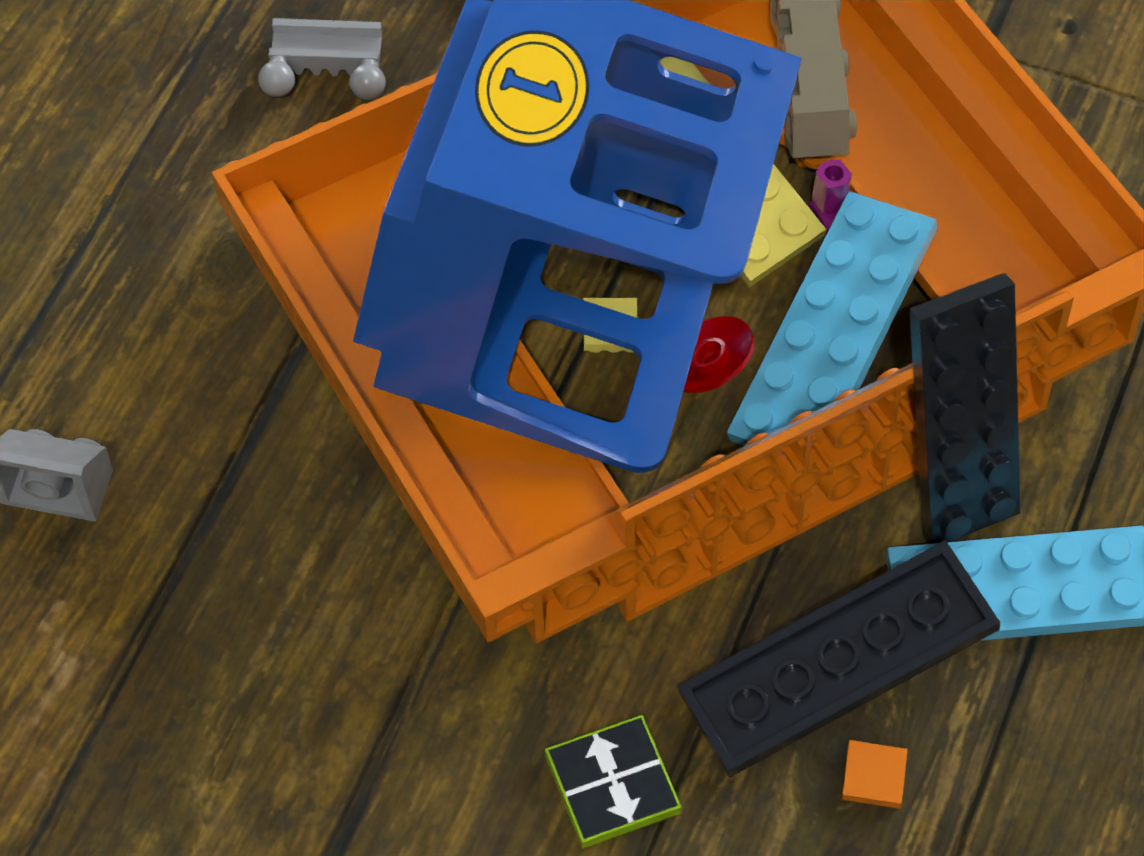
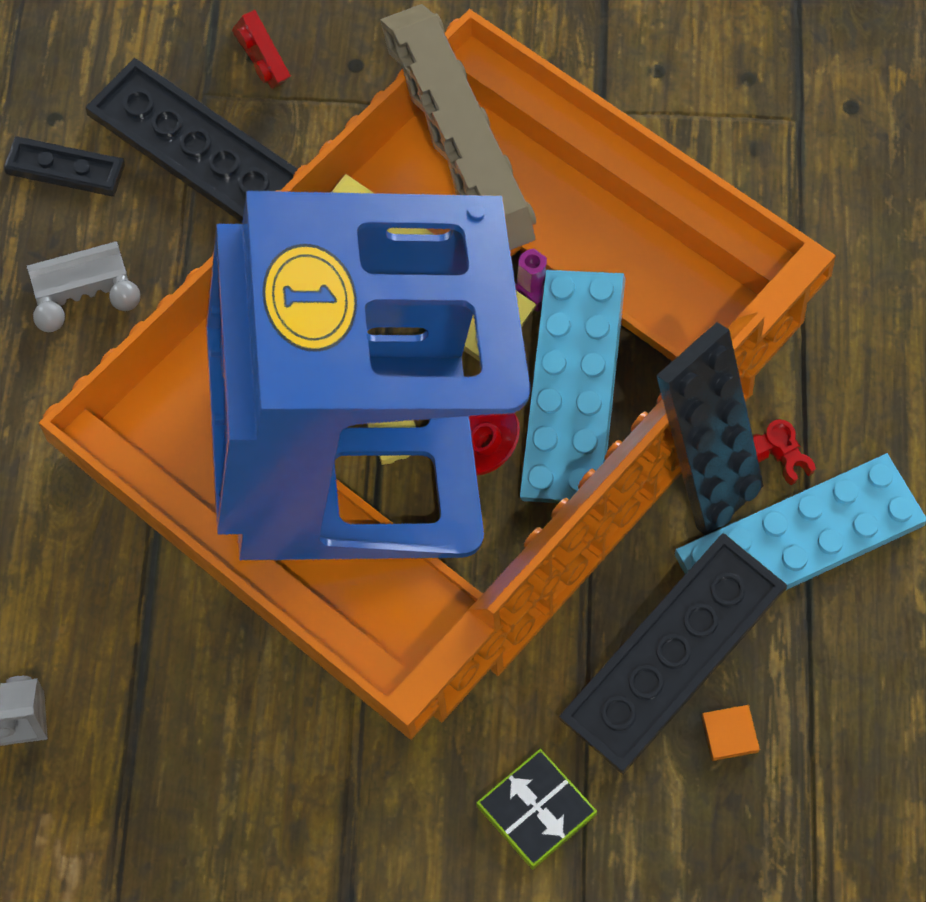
camera: 20 degrees left, 5 degrees up
none -> red bar [753,419,816,485]

